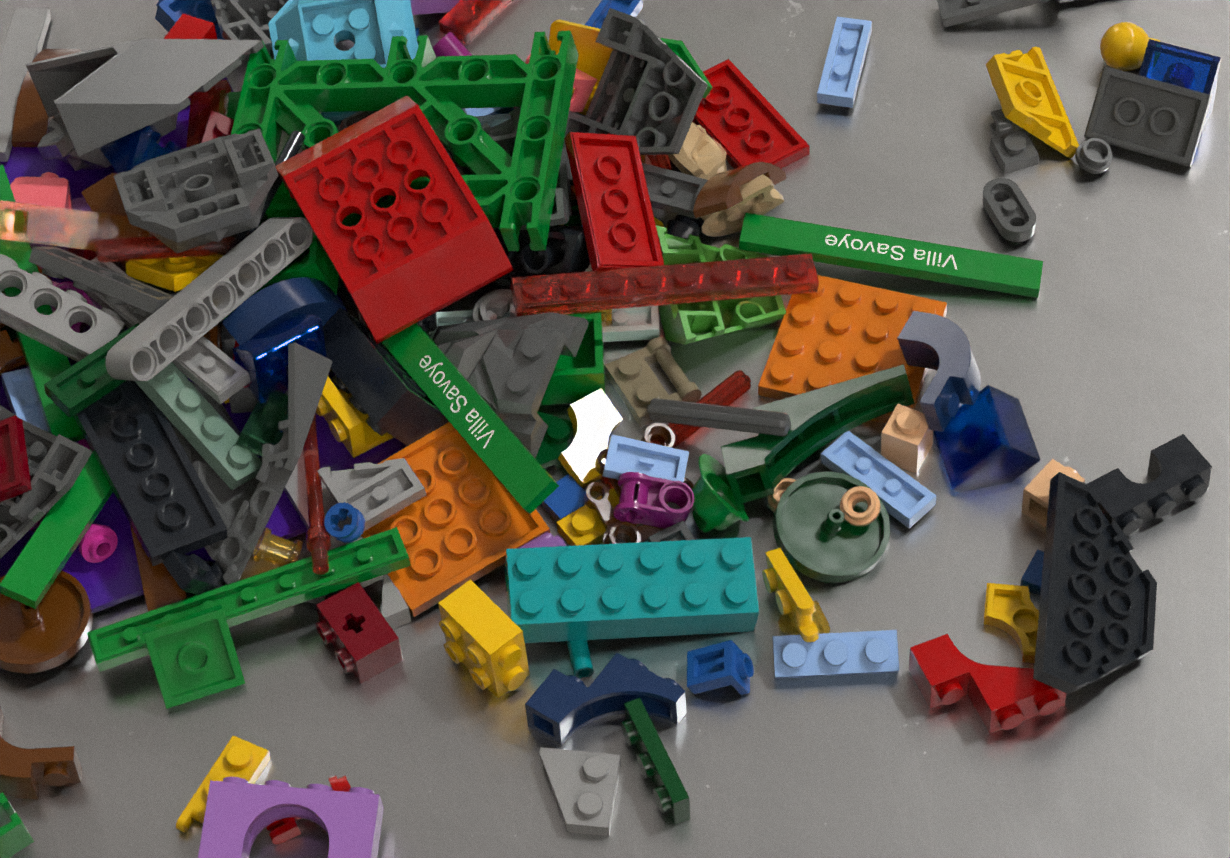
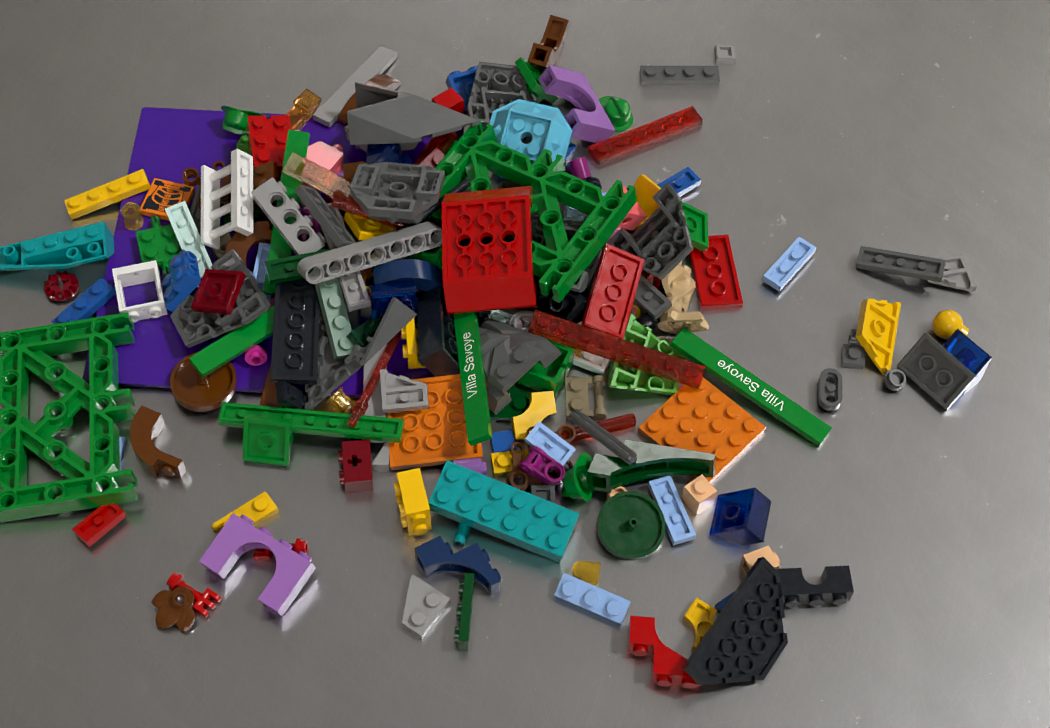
camera: 20 degrees right, 5 degrees up
blue bush [324,502,365,543] -> none
blue bracket [687,640,754,695] -> none
reddish brown slope [693,162,787,218] -> none
yellow hinge [762,548,819,642] -> none
light nougat plate [840,486,881,526] -> none
arch [897,311,981,432] -> none

